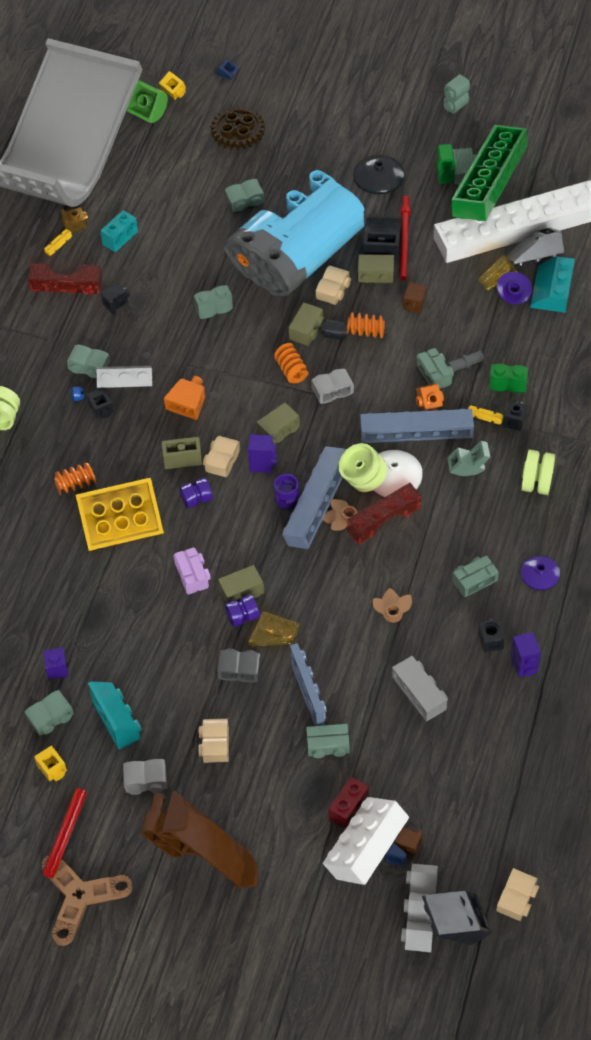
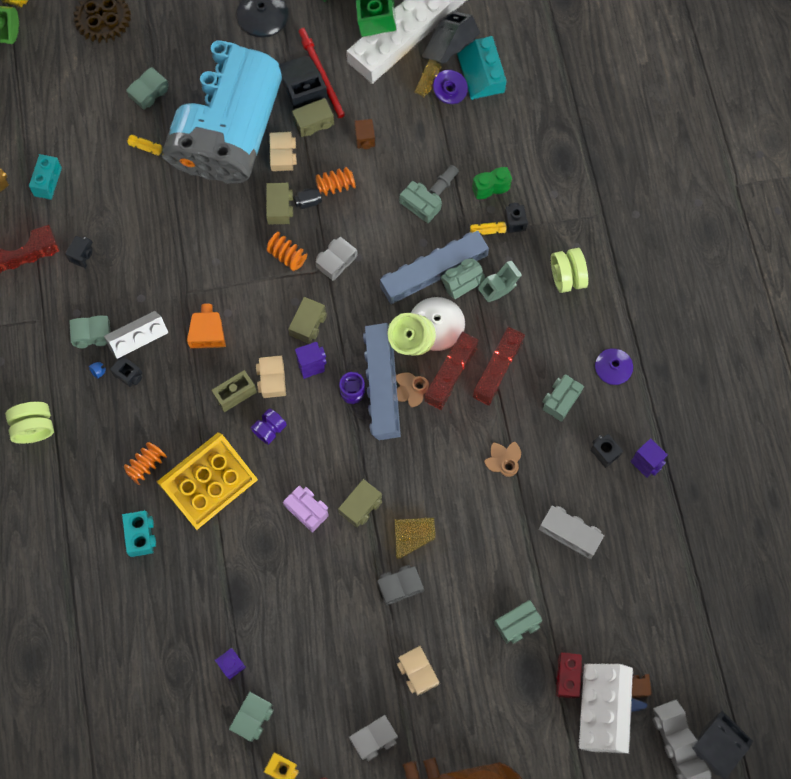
camera: 30 degrees left, 15 degrees up
teal slope [88,681,142,750] -> none
sand green brick [194,285,233,319] -> none
dark purple wheel [225,594,260,628] -> none
sand blue plate [290,643,327,726] -> none
orange brick [416,384,444,411] -> none
tan brick [496,868,539,921] -> none
none -> teal brick [122,511,156,557]
none -> yellow axle [127,135,162,155]
none -> sand green brick [441,258,486,299]
none -> clear red arch [473,327,525,406]

